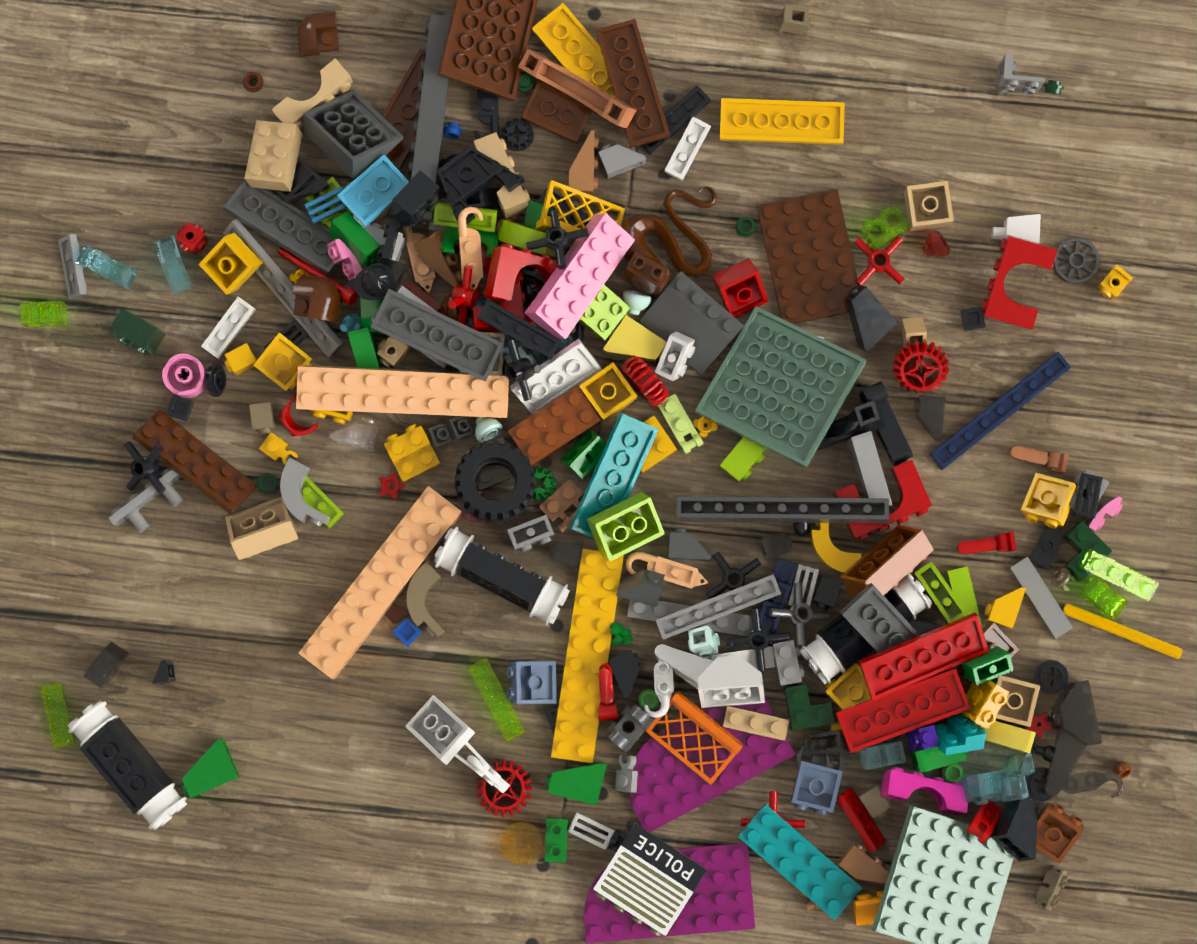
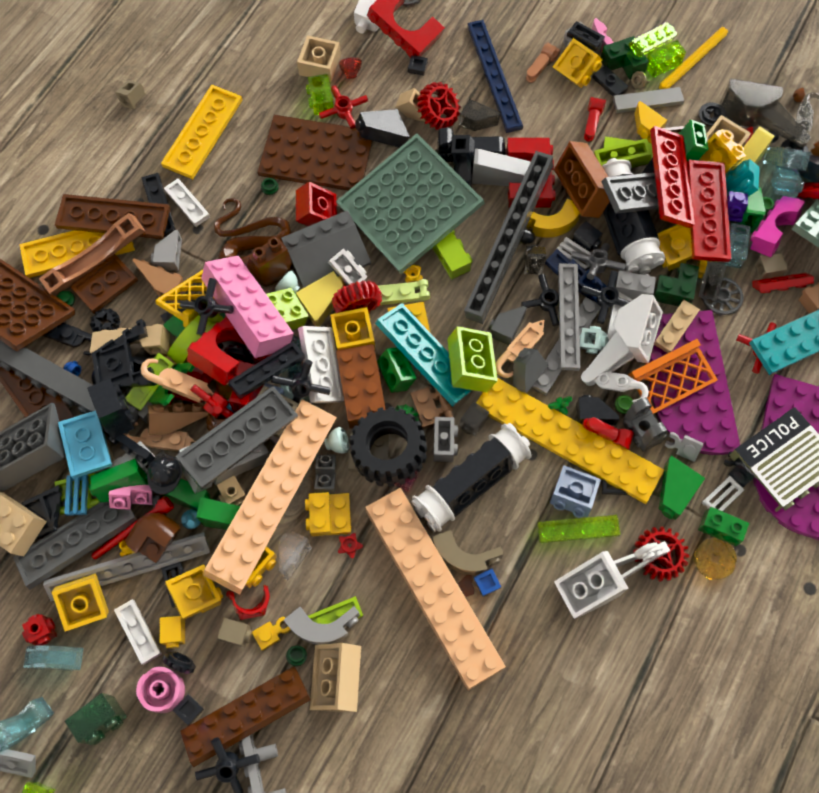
camera: 65 degrees left, 15 degrees down
sand blue plate [790,761,843,816] -> none

